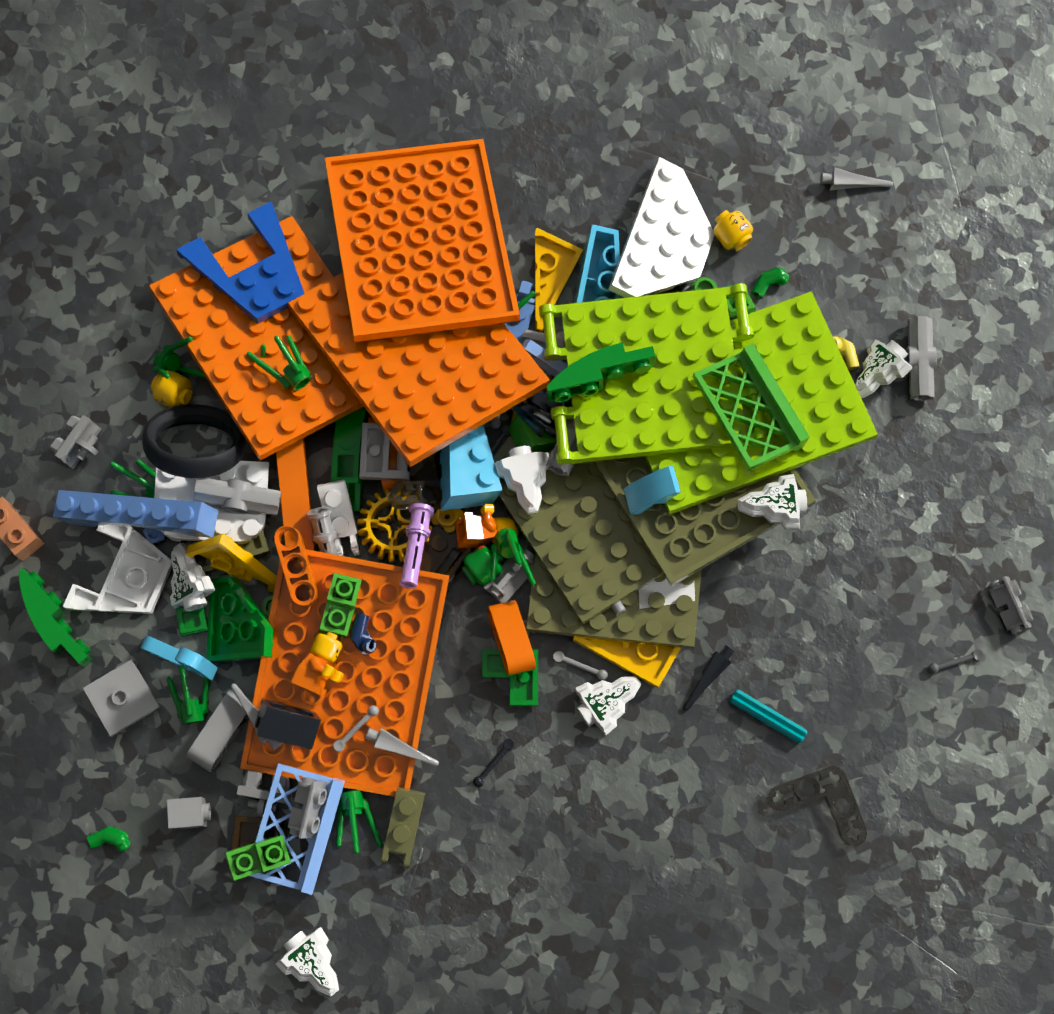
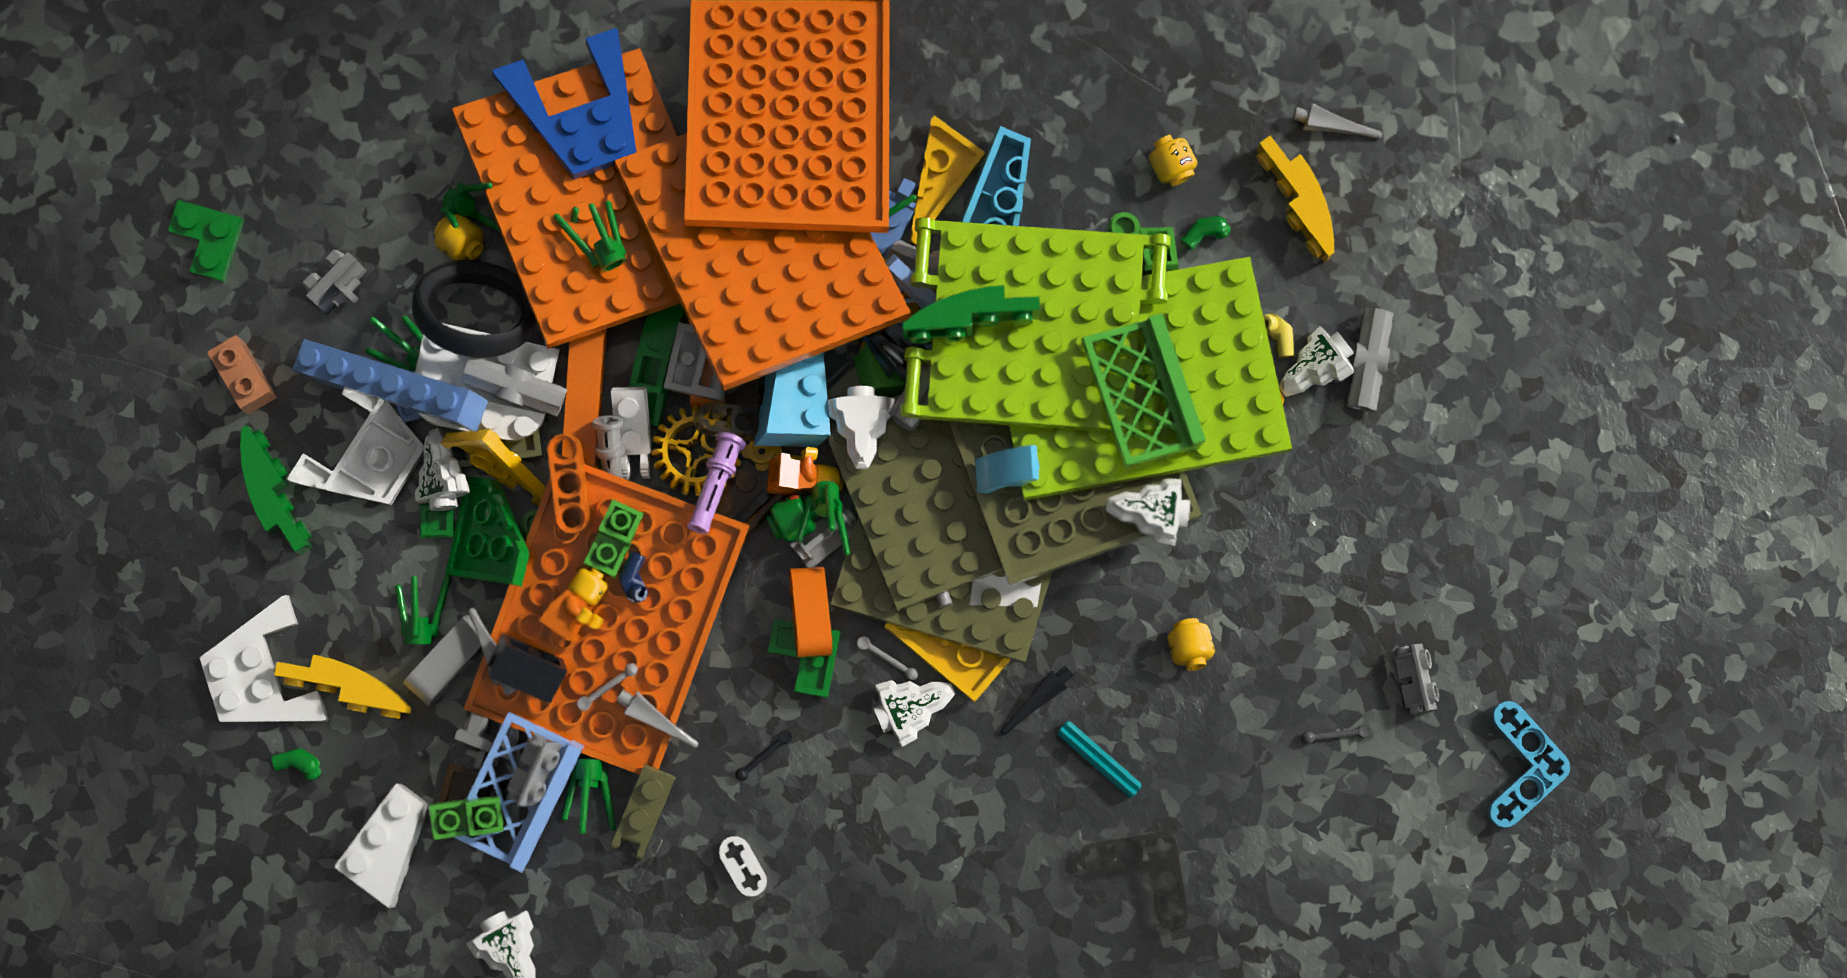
camera: 10 degrees right, 5 degrees up
light grey plate [83,659,161,737] -> none
medium azure beam [140,635,218,681] -> none
light grey brick [167,797,211,830] -> none
white plate [608,157,714,298] -> none
none -> white wing [200,595,329,722]
none -> yellow slope [274,655,412,719]
none -> white wedge [334,783,428,908]
none -> white beam [719,836,767,897]
none -> yellow head [1167,618,1215,671]
none -> yellow slope [1256,136,1334,263]

